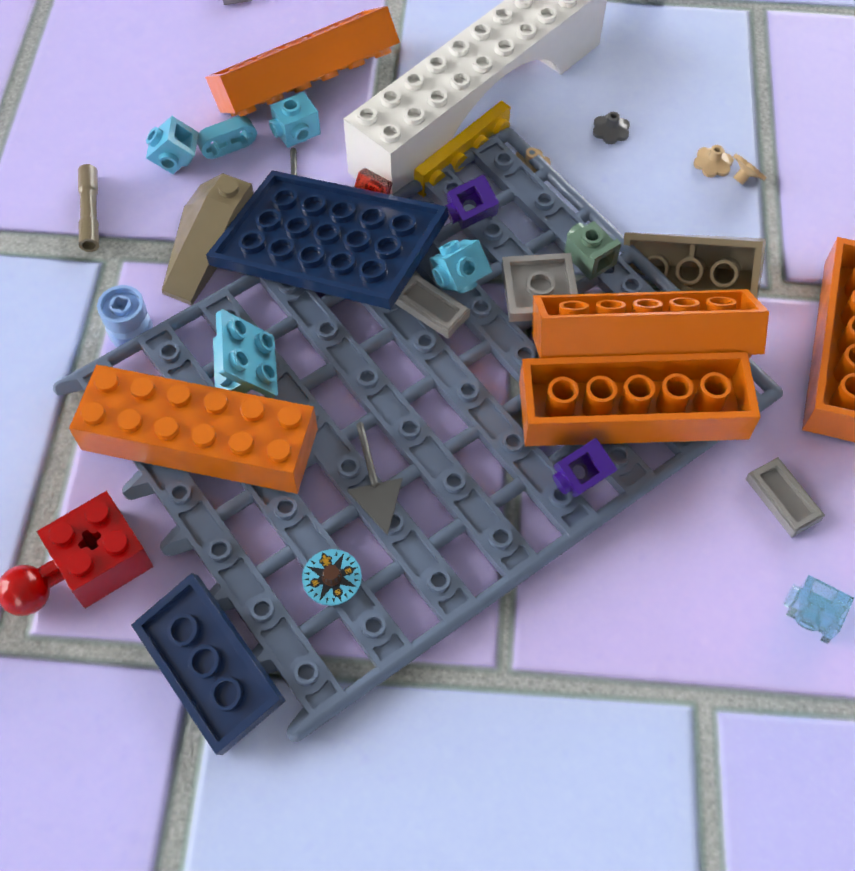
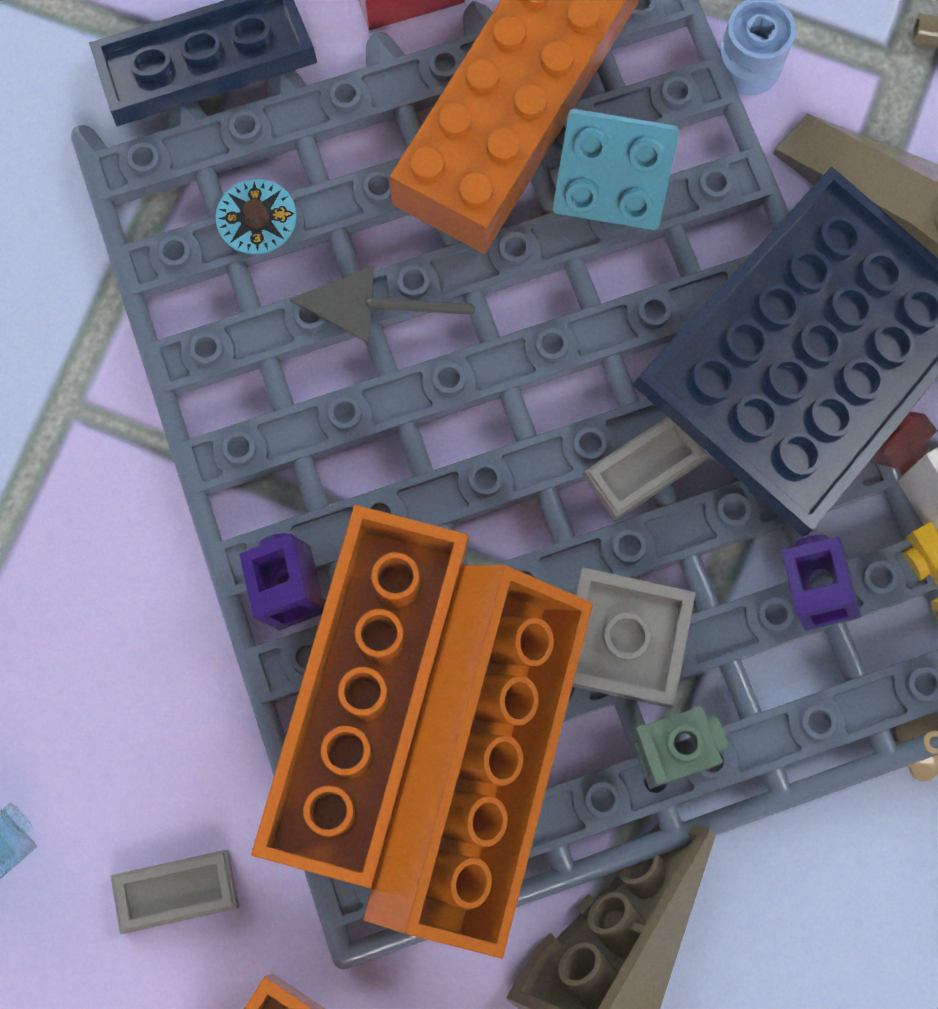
camera: 105 degrees right, 15 degrees up
medium azure brick [430,239,492,293] -> none

